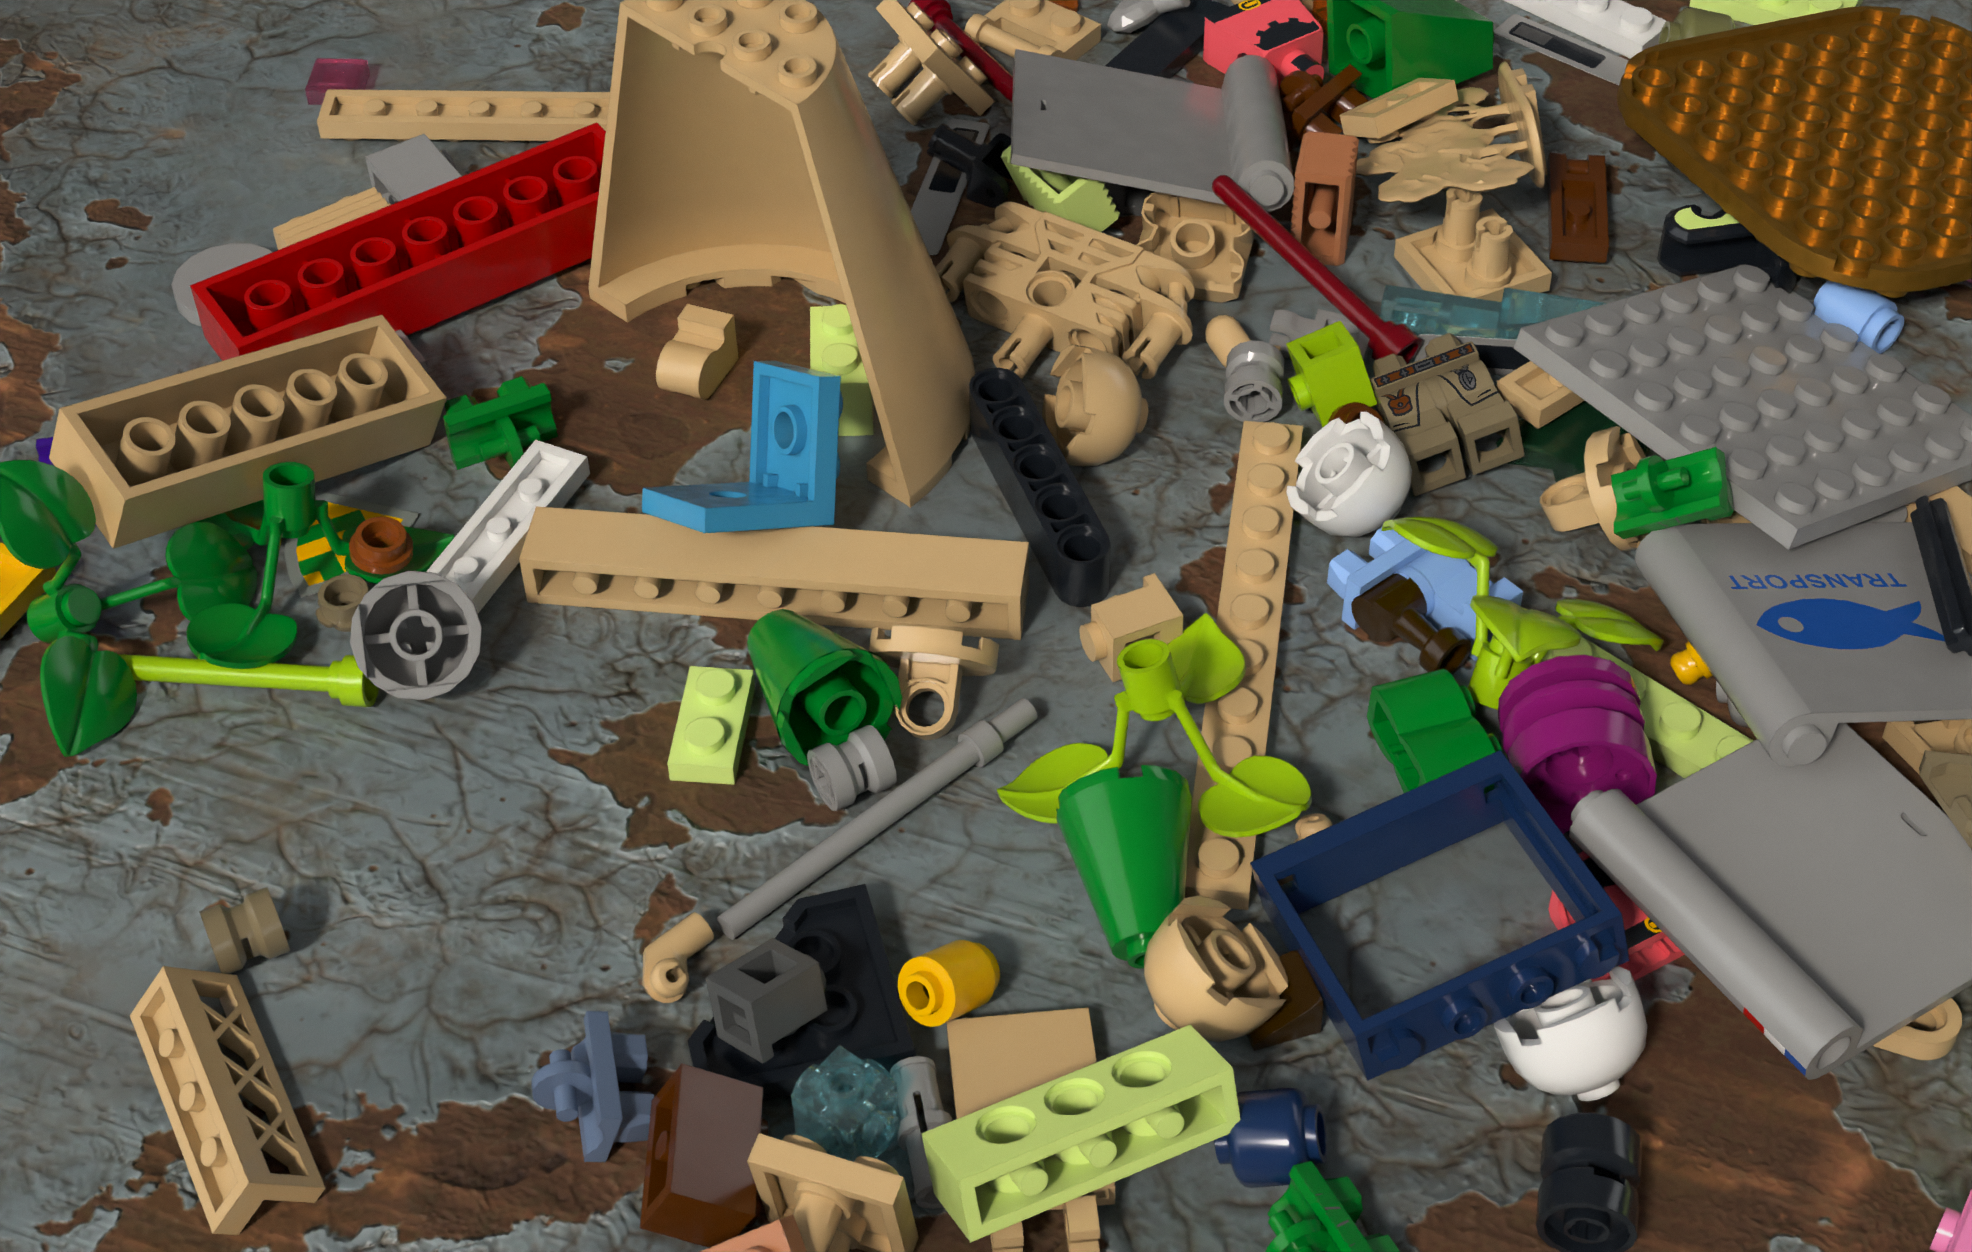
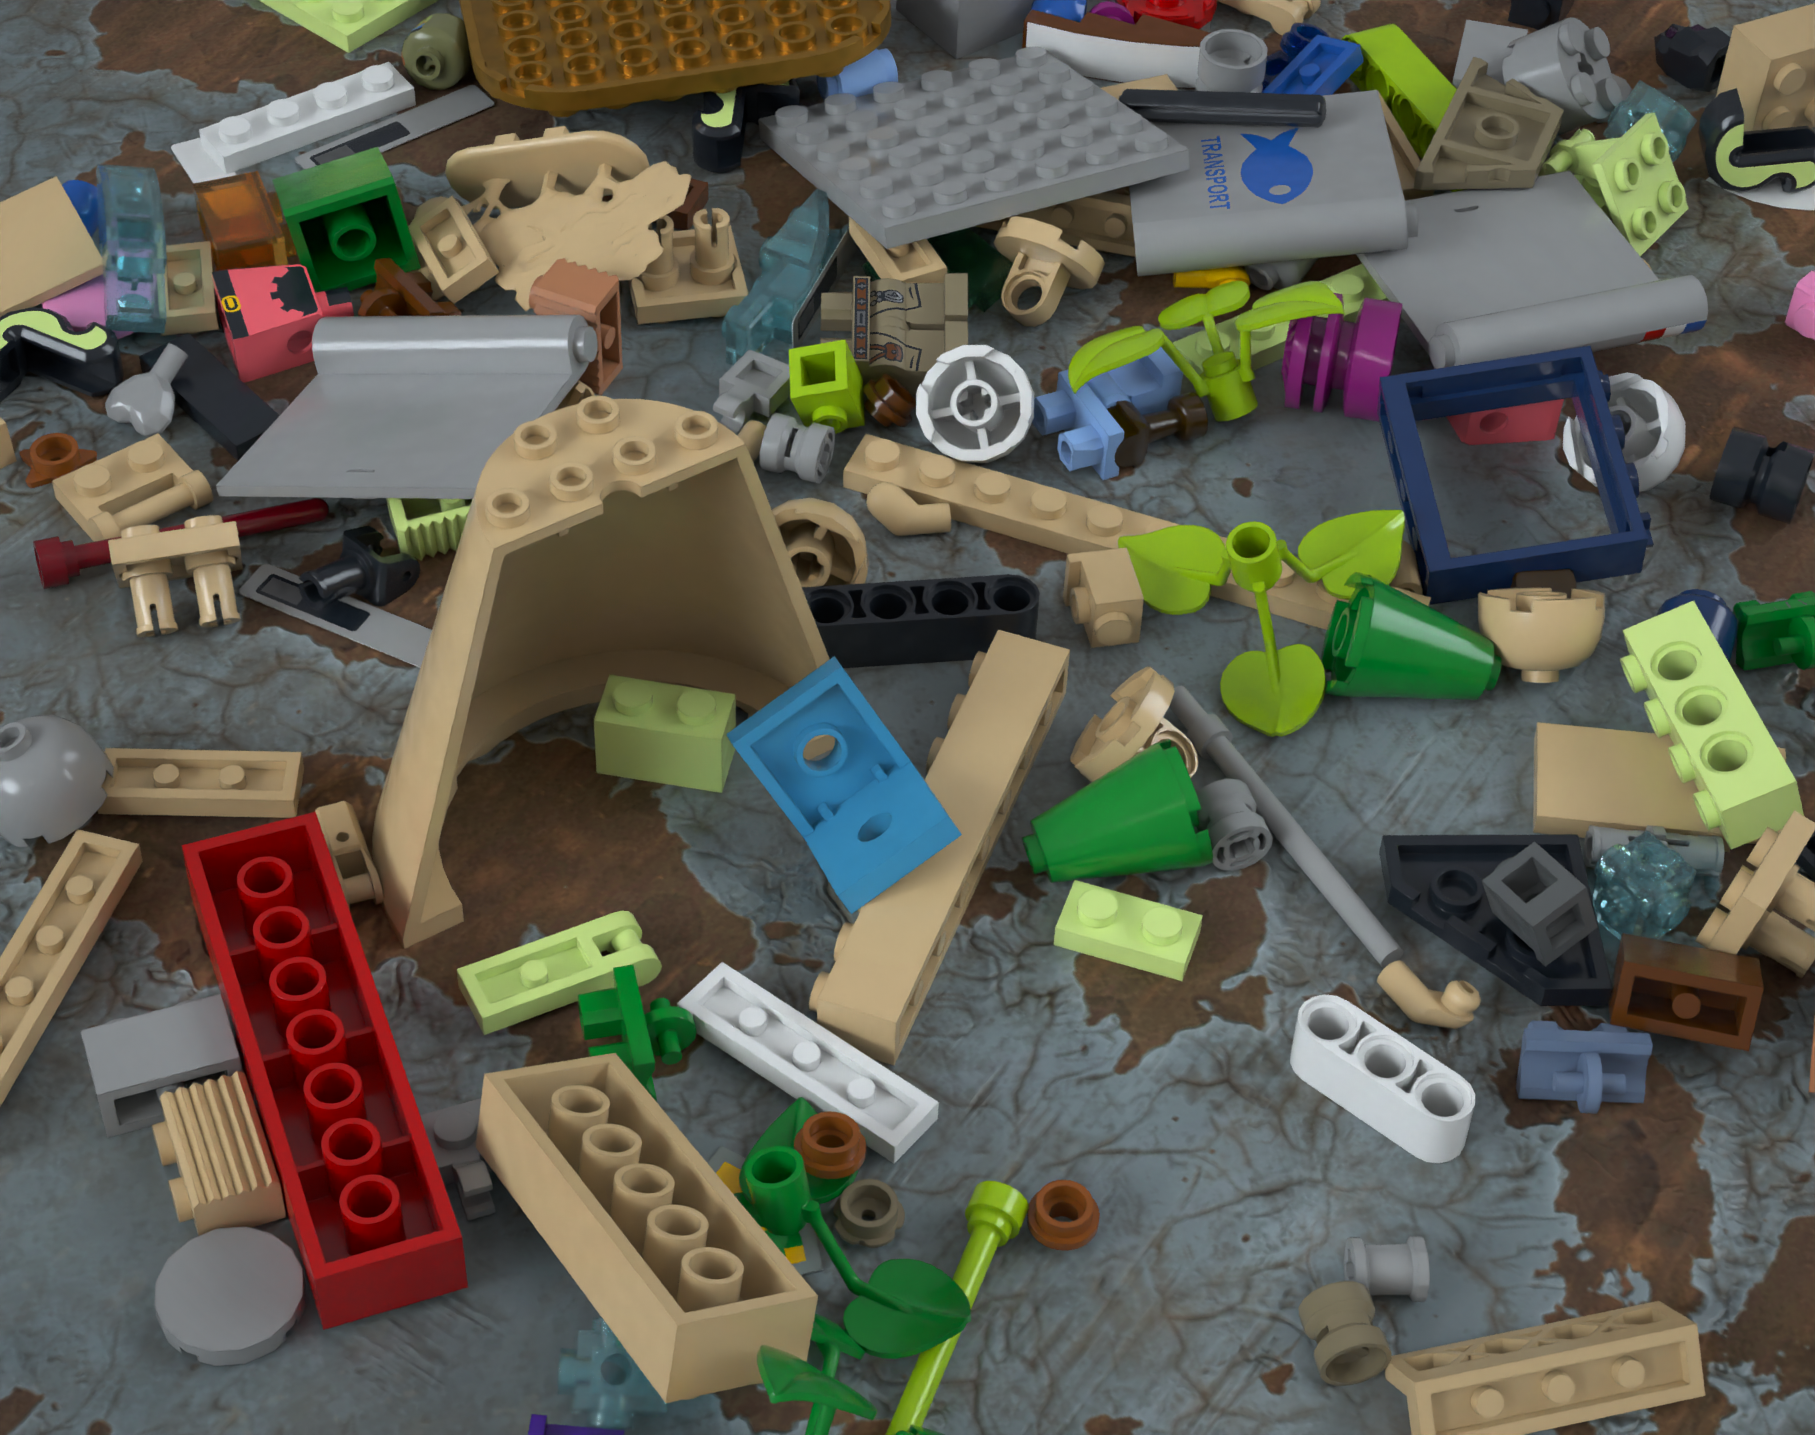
camera: 80 degrees left, 0 degrees up
light grey cylinder [350,571,482,700] -> none
tan leg [656,304,739,400] -> none
yellow brick [898,940,1000,1027] -> none
dark red piece [1212,175,1422,364] -> none
green brick [1367,669,1503,794] -> none
green hips [1611,447,1734,539] -> none
none -> yellowish green plate [457,911,662,1035]
none -> tan arm [866,482,951,536]
none -> dark orange plate [1027,1180,1100,1251]
none -> white beam [1290,994,1475,1163]
none -> light grey bush [1344,1235,1430,1302]

